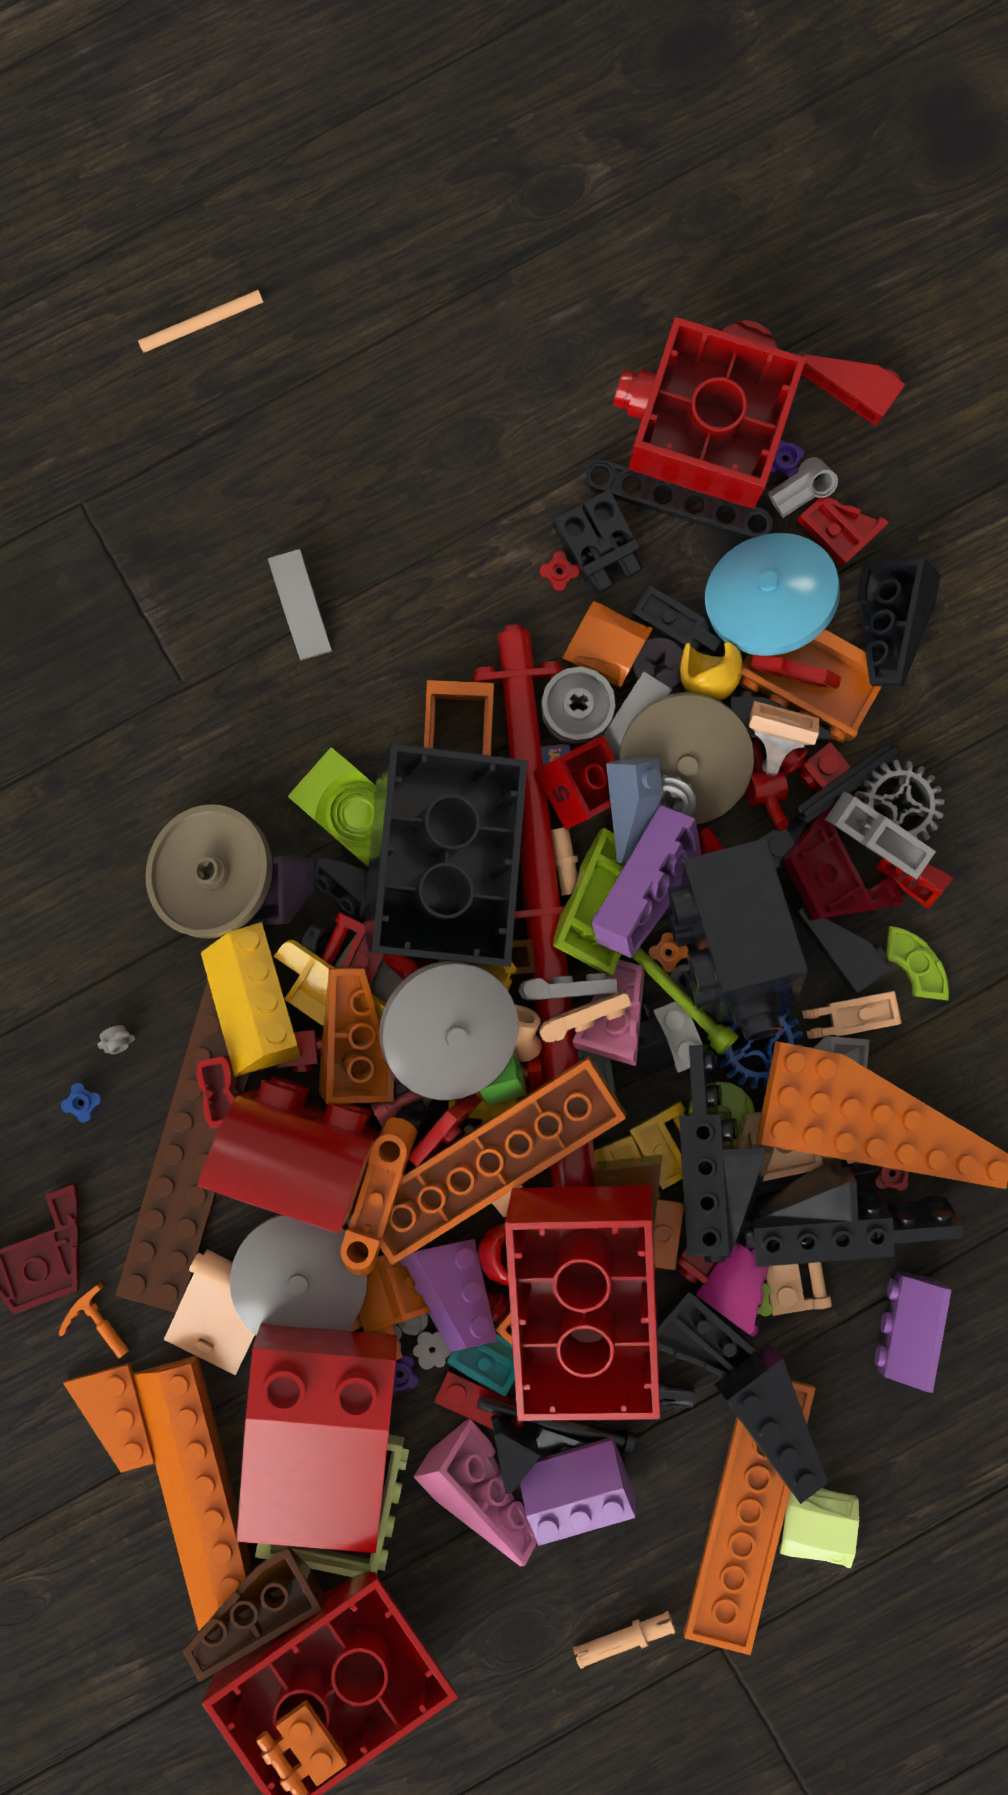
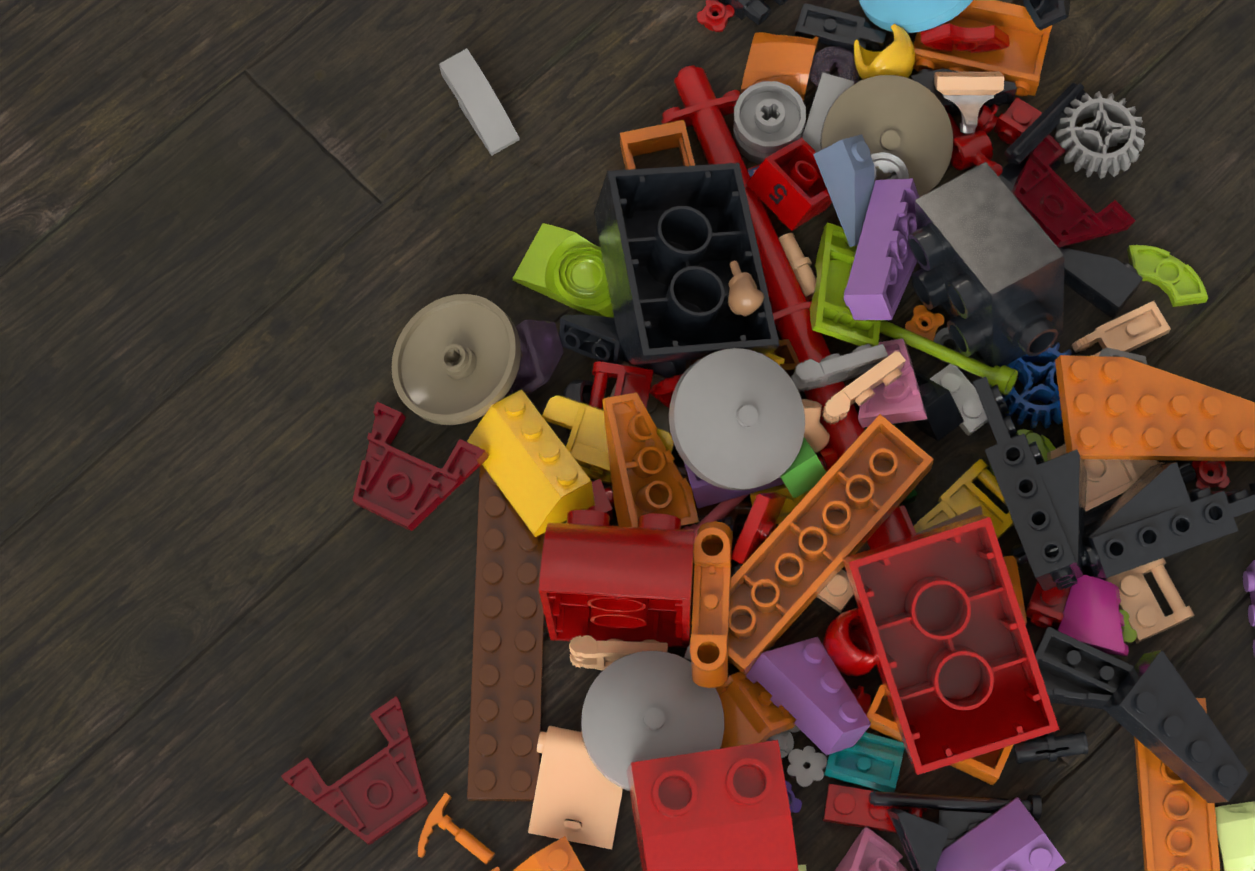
camera: 15 degrees left, 15 degrees down
blue plate [61,1083,101,1123] -> none
light grey plate [98,1025,135,1054] -> none
red brick [196,1055,240,1129] -> none
light grey slope [825,791,936,880] -> none
red slope [875,858,954,909] -> none
none -> dark red wing [352,402,489,531]
none -> medium nougat piece [728,261,764,316]

